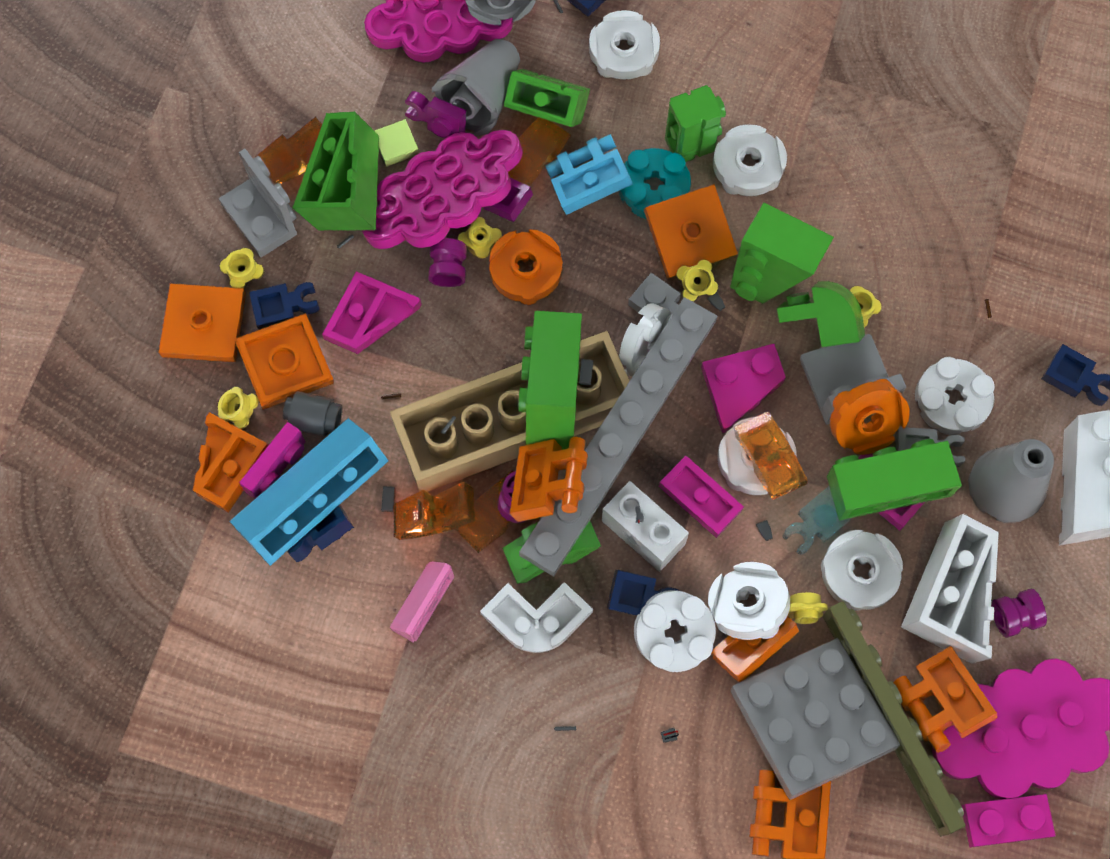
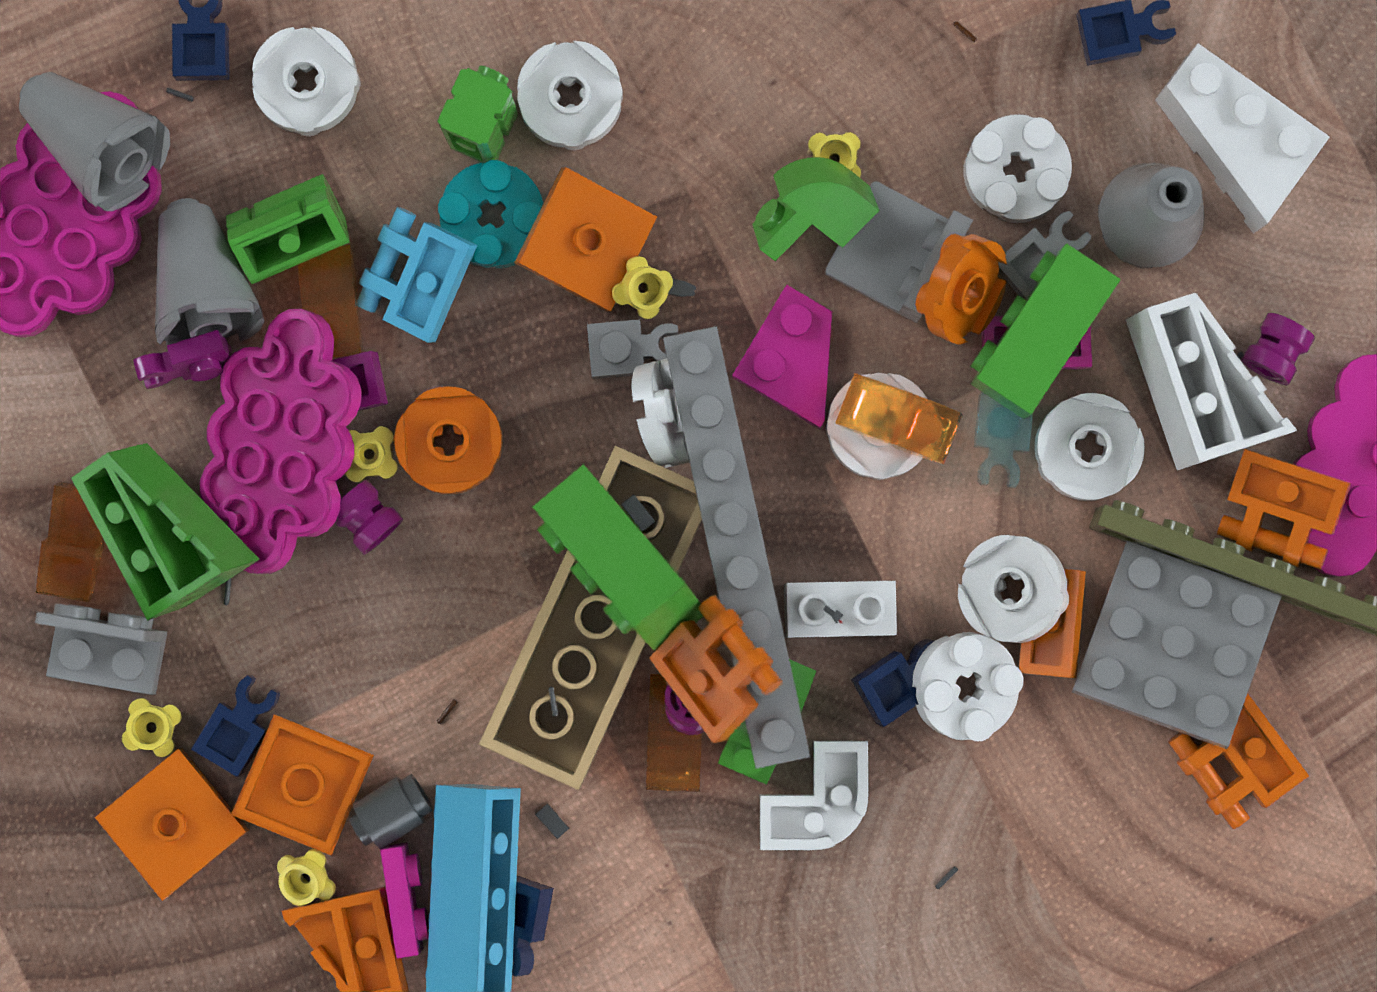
camera: 45 degrees left, 15 degrees up
dark pink wing [322,271,422,354] -> none
yellowish green tile [375,119,419,167] -> none
bright pink slope [390,561,454,643] -> none
clear orange slope [394,482,475,540] -> none
dark pink plate [659,455,744,538] -> none
dark grey piece [661,728,679,743] -> none
bright green wedge [730,202,834,304] -> none
dark grey piece [756,520,773,541] -> none
light yellow plate [787,592,828,624] -> none

